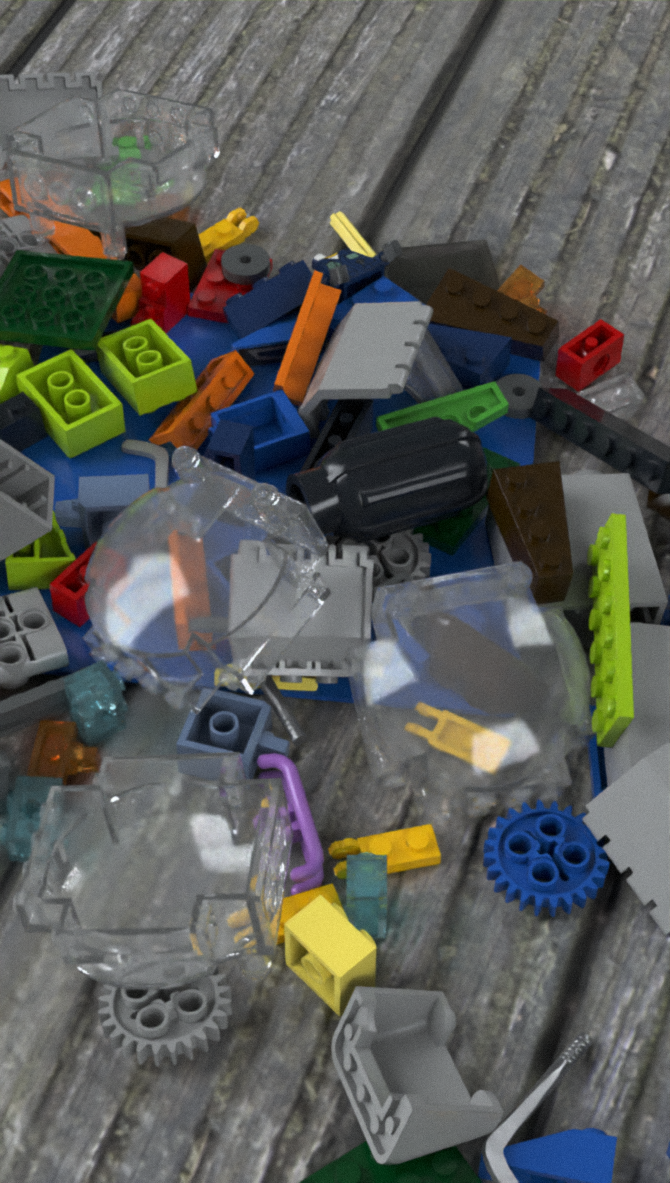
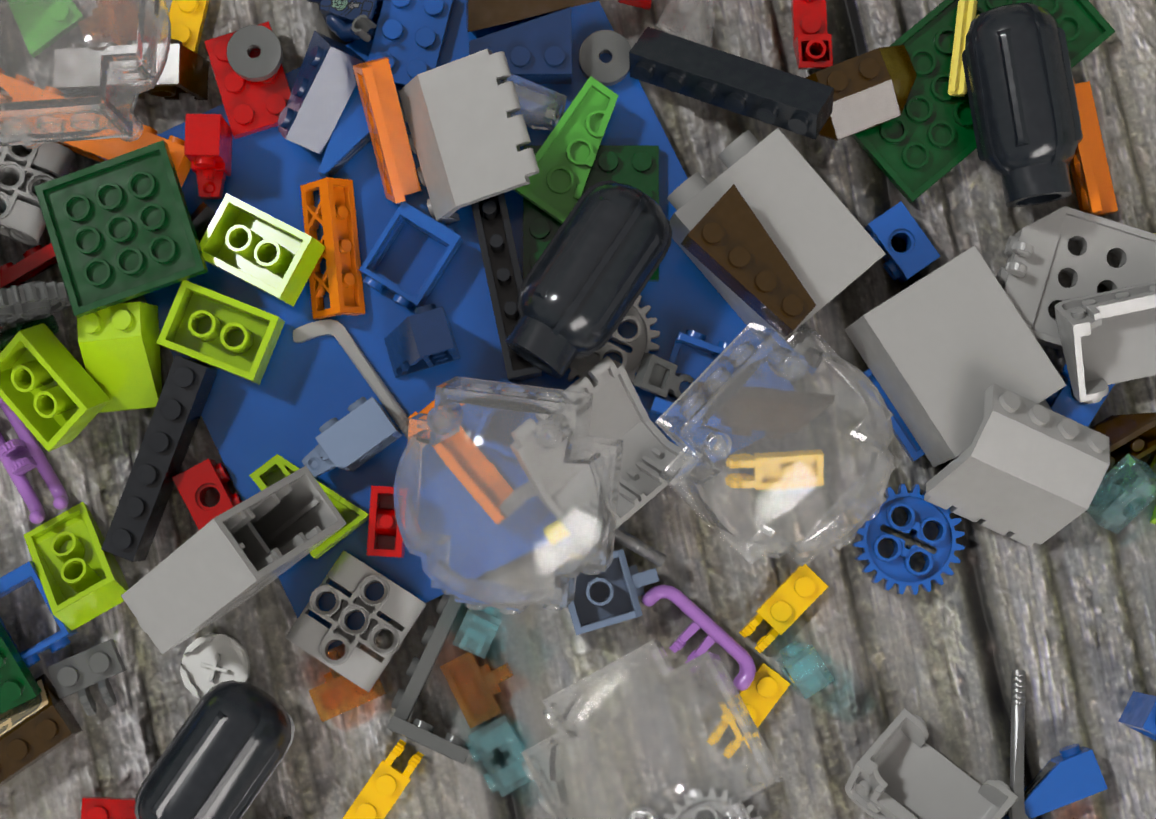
camera: 35 degrees left, 35 degrees up
light yellow brick [284,895,377,1017] -> none
lime plate [587,513,634,748] -> none

